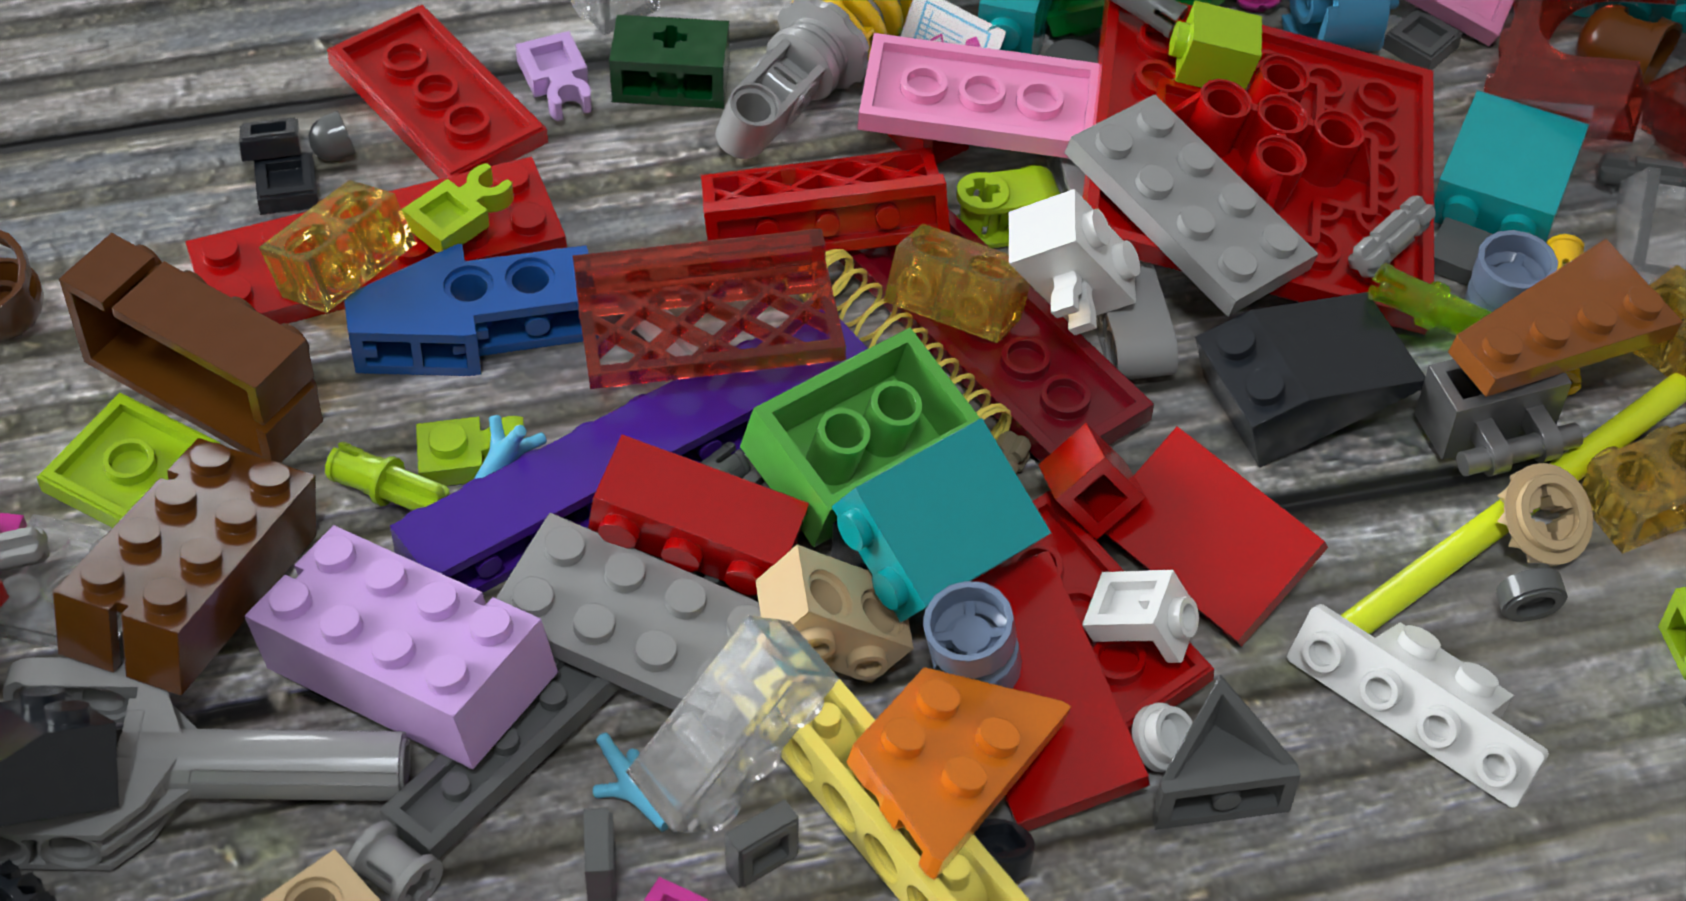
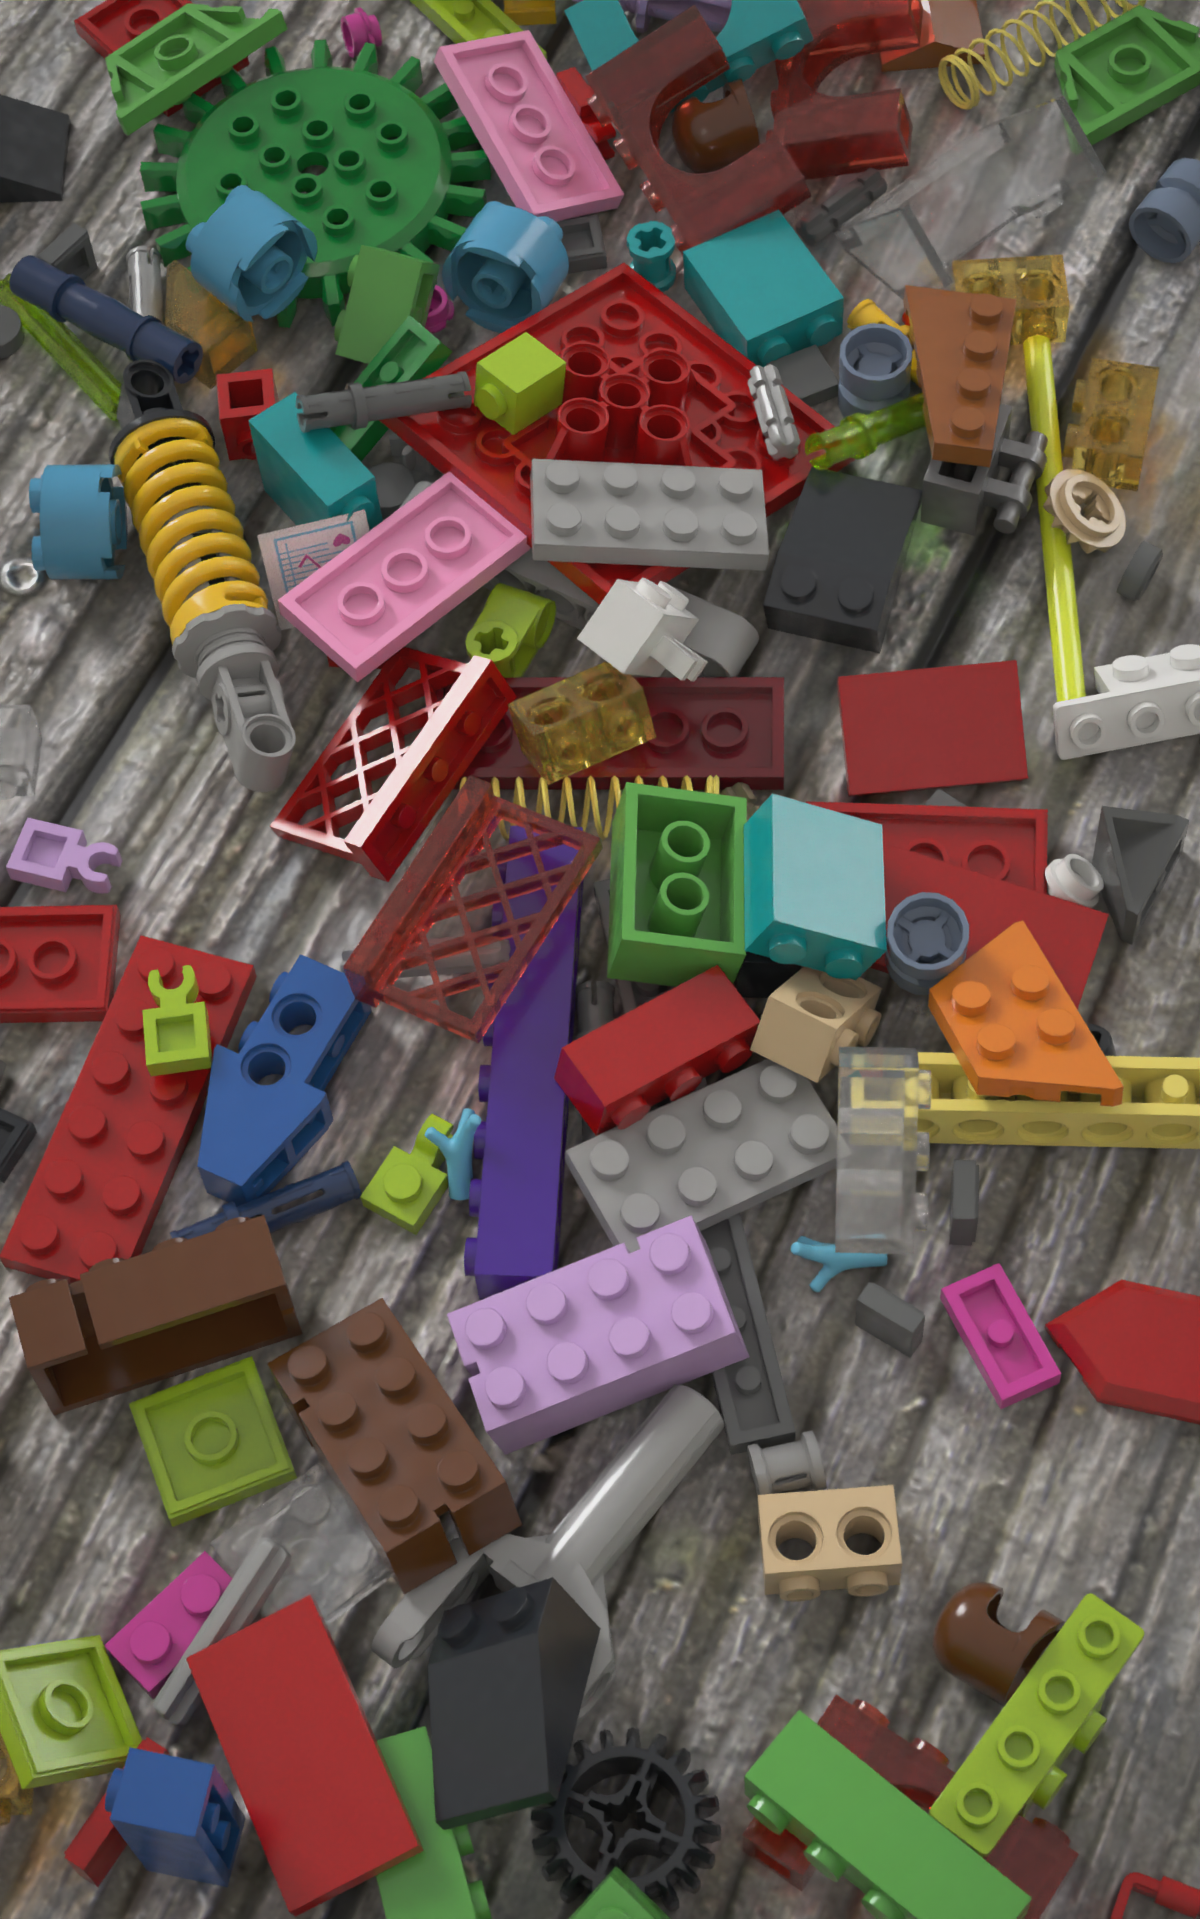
camera: 45 degrees left, 10 degrees up
clear yellow brick [259,180,416,313] -> none
lime axle [325,442,450,511] -> none
dark green brick [609,14,730,109] -> none
red brick [1038,423,1146,540] -> none
white bracket [1082,570,1199,663] -> none
none -> dark blue pin [169,1160,362,1239]
none -> teal bush [626,221,676,292]

